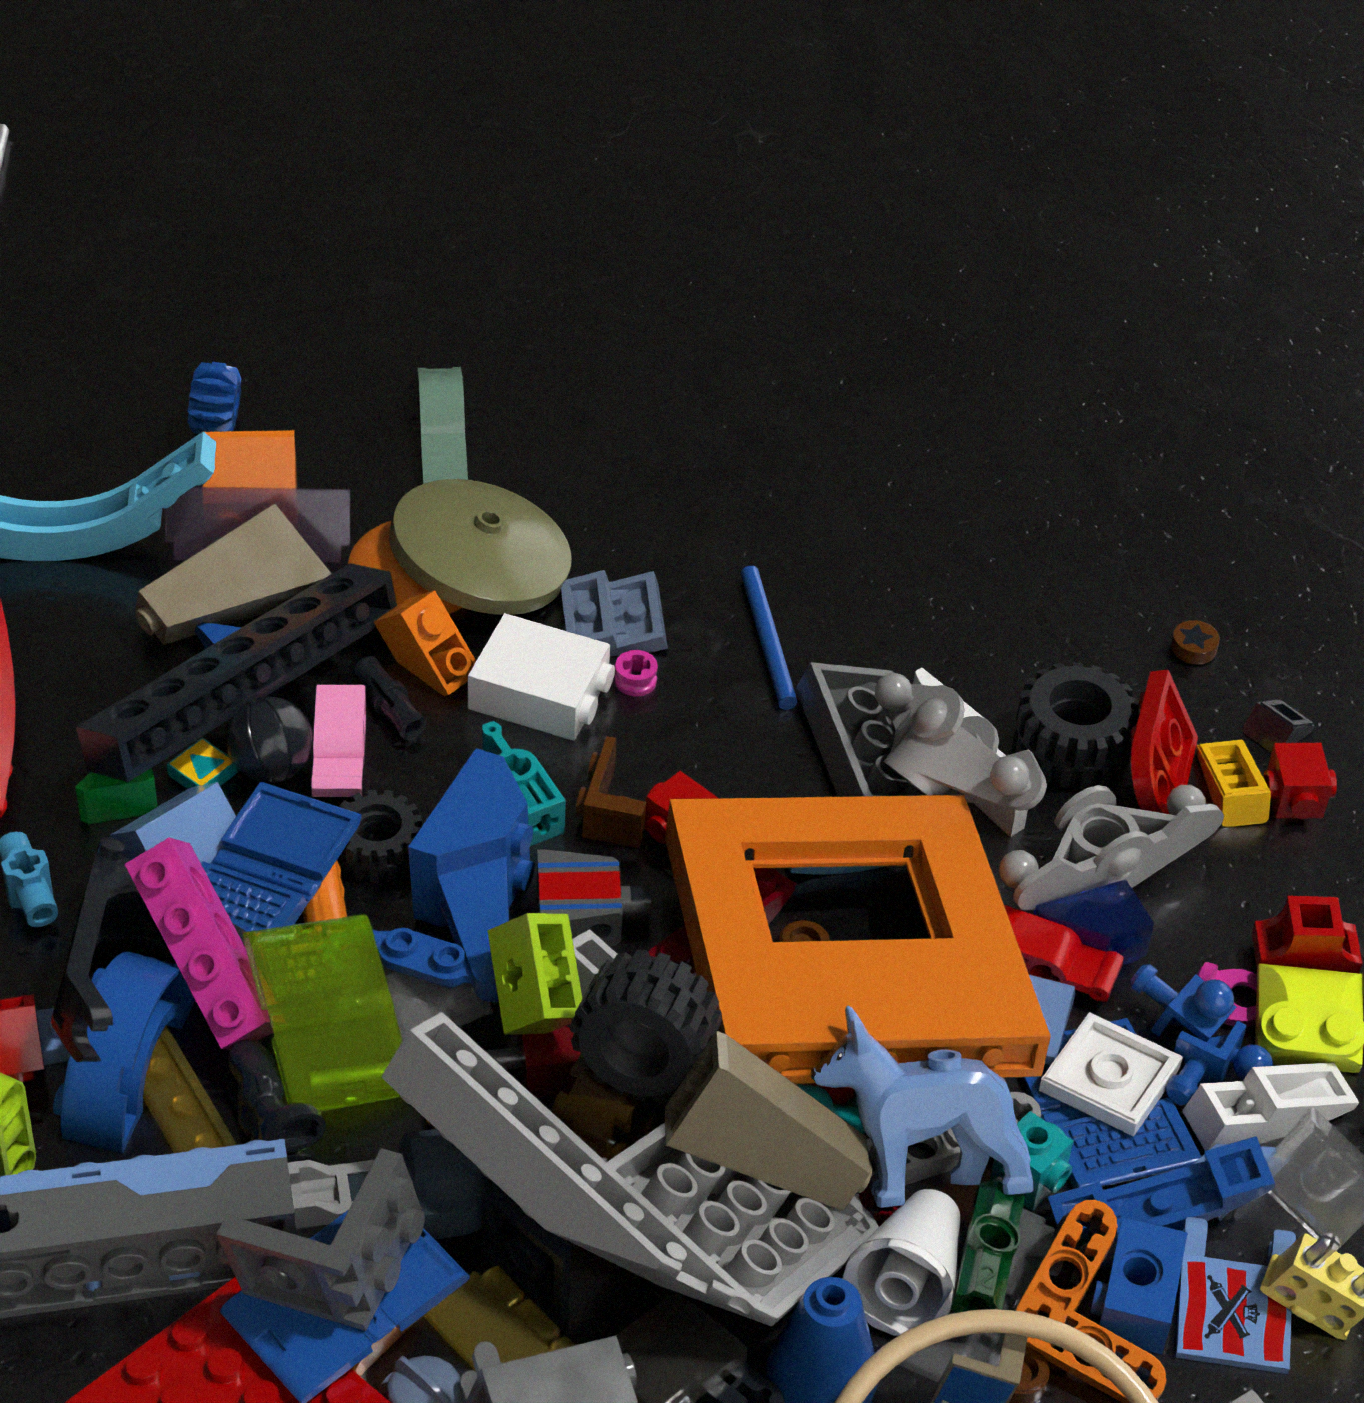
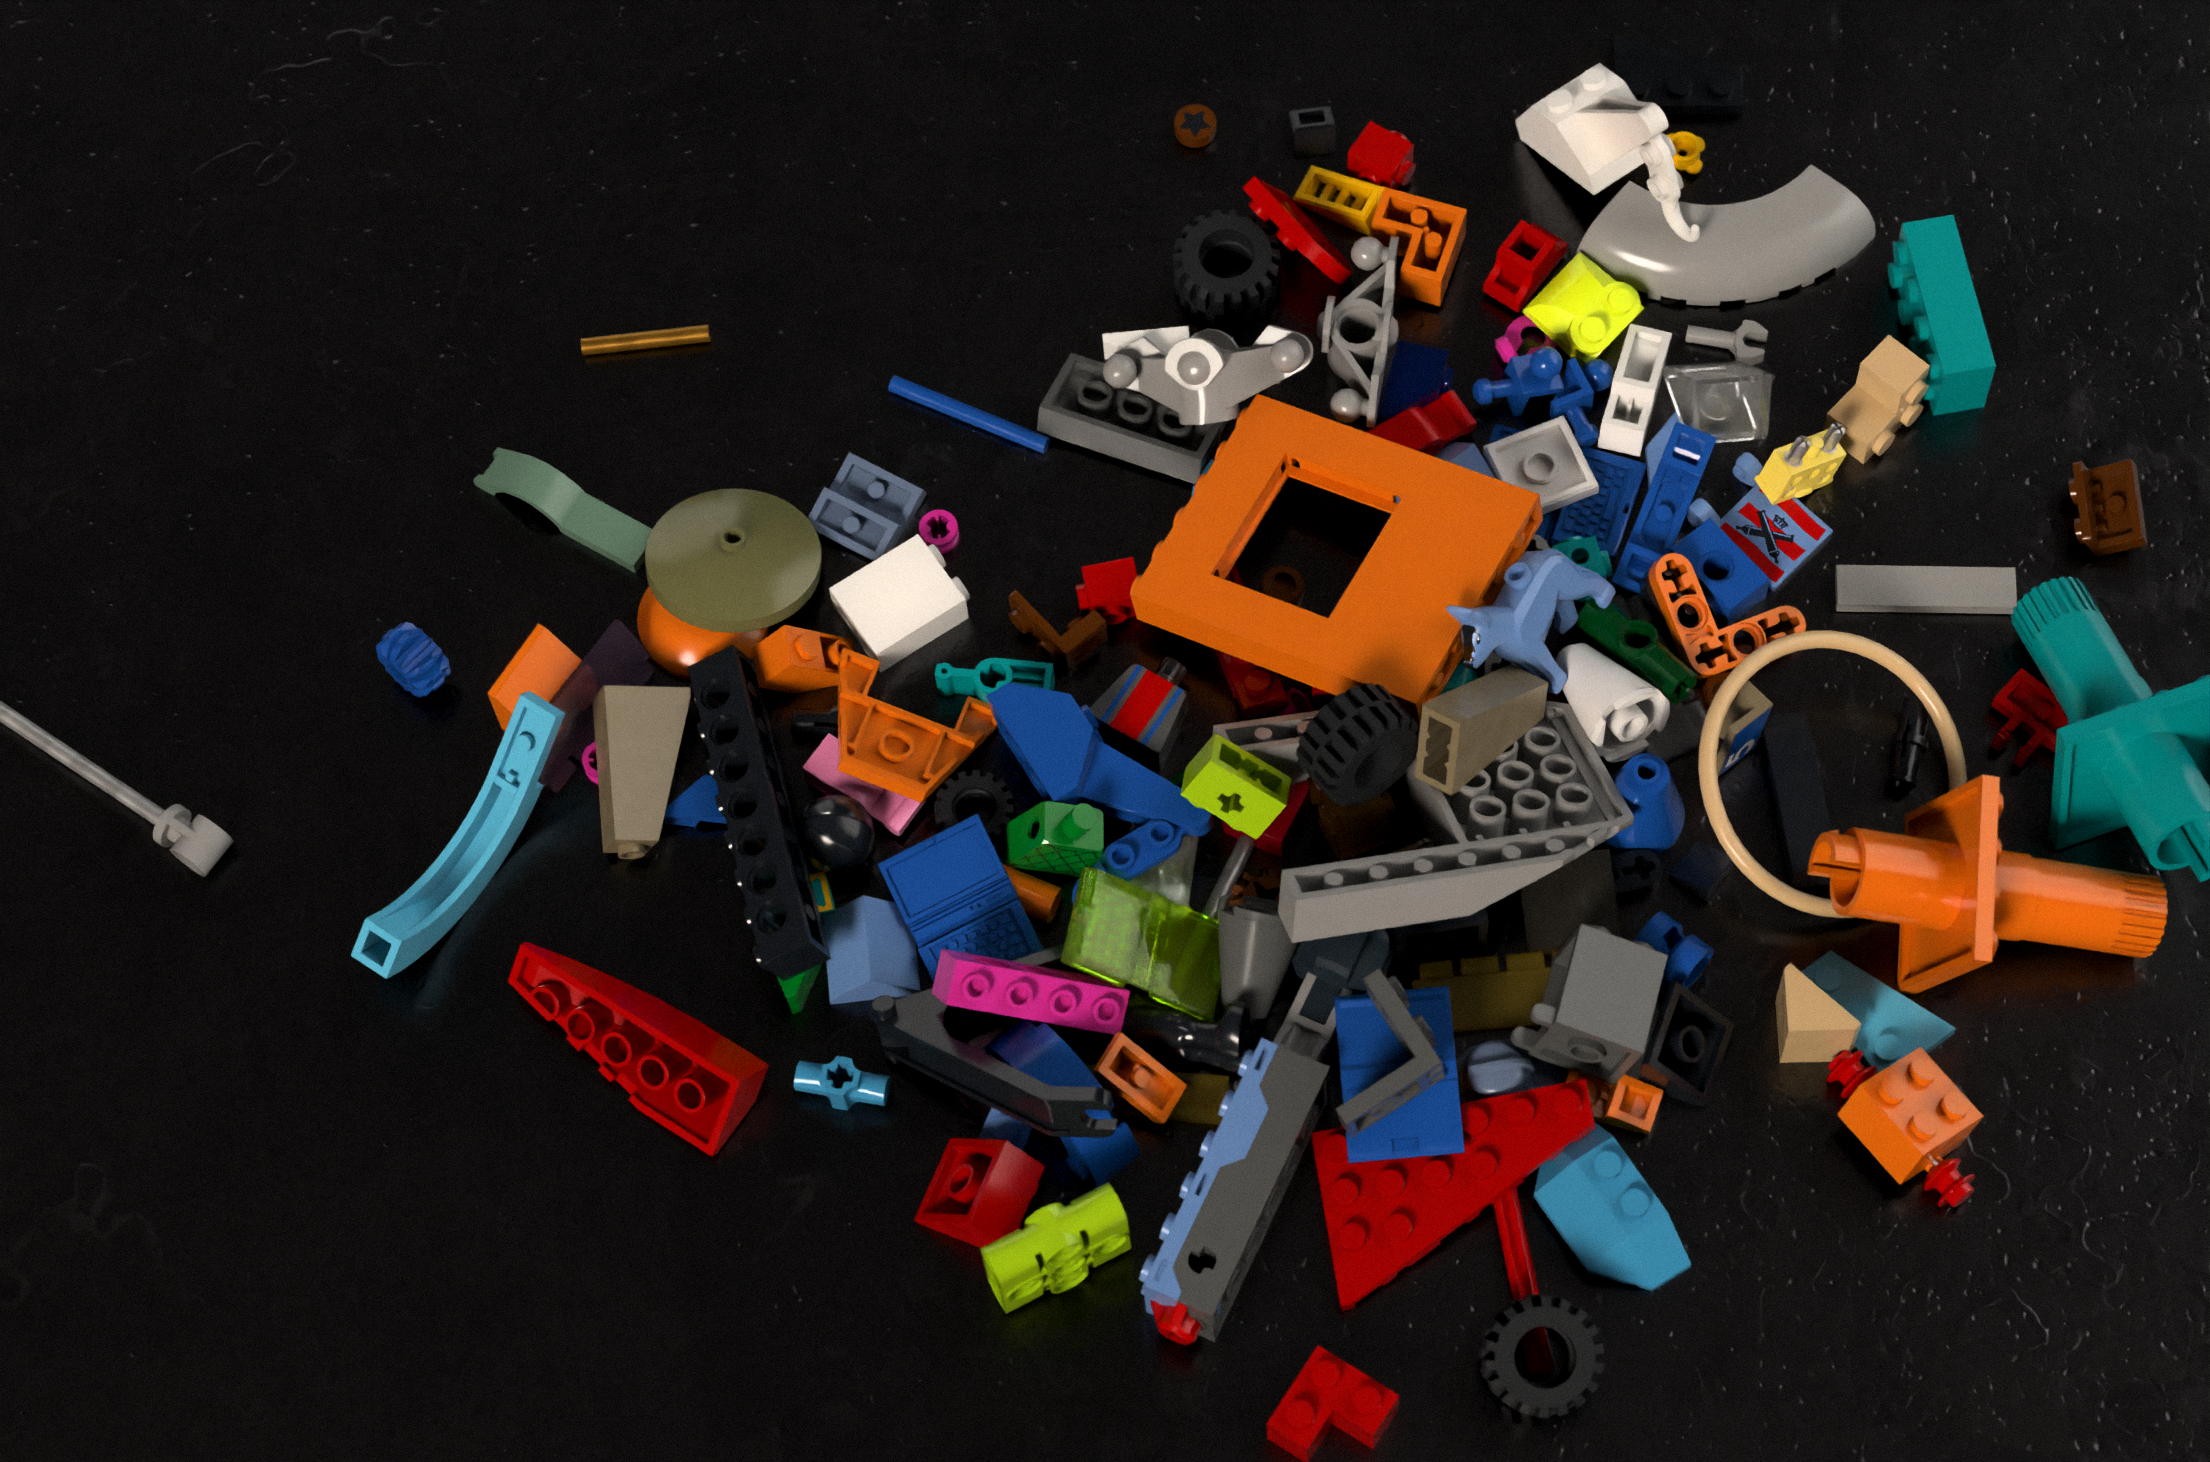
camera: 45 degrees left, 20 degrees up
none -> pearl gold bar [581,325,710,355]
none -> orange wing [838,647,997,803]
none -> green torso [1006,801,1104,877]
none -> orange slope [1093,1032,1188,1124]
none -> dark grey cone [1217,895,1300,1025]
none -> orange brick [1371,187,1467,306]

